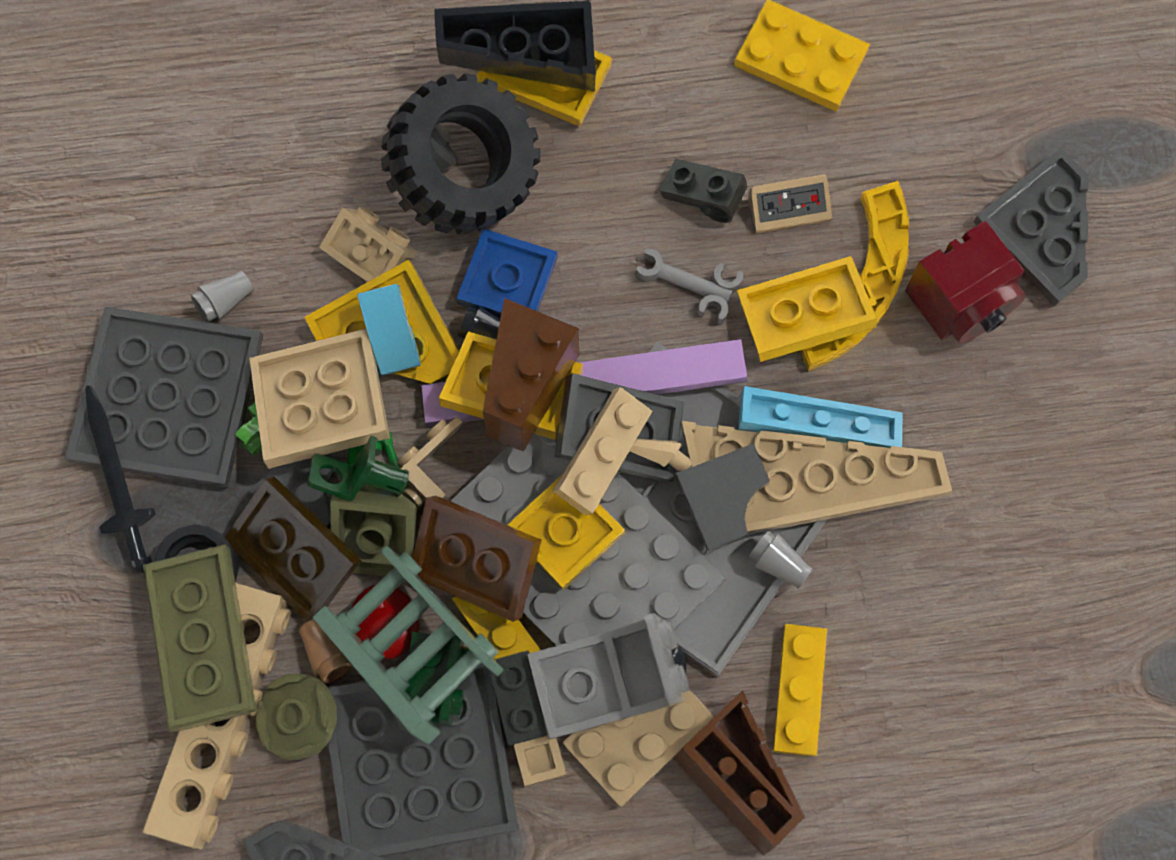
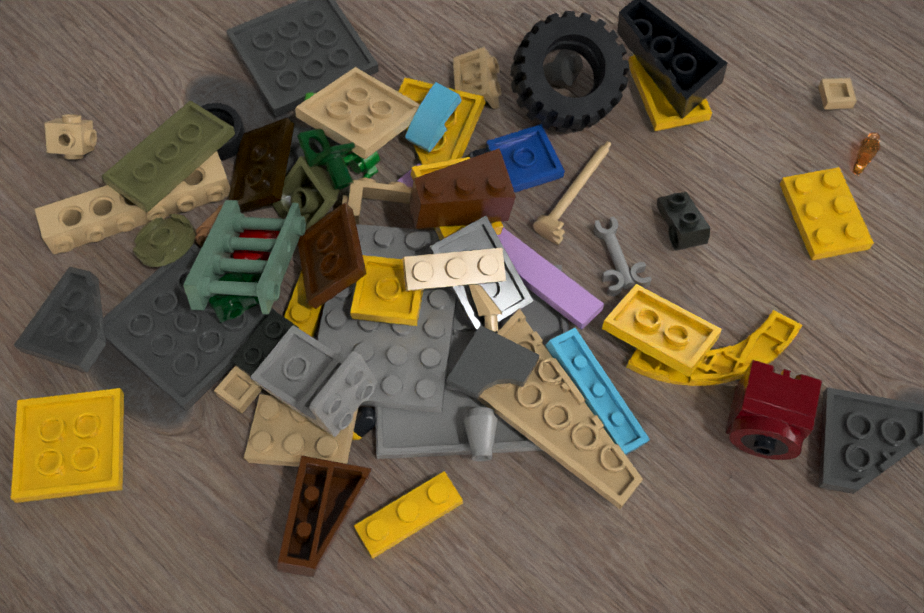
camera: 50 degrees right, 10 degrees down
black sword [85,385,156,573] -> none
light grey cone [191,271,254,323] -> none
slope [748,175,833,234] -> none
none -> tan brick [45,114,97,159]
none -> tan piece [533,141,611,245]

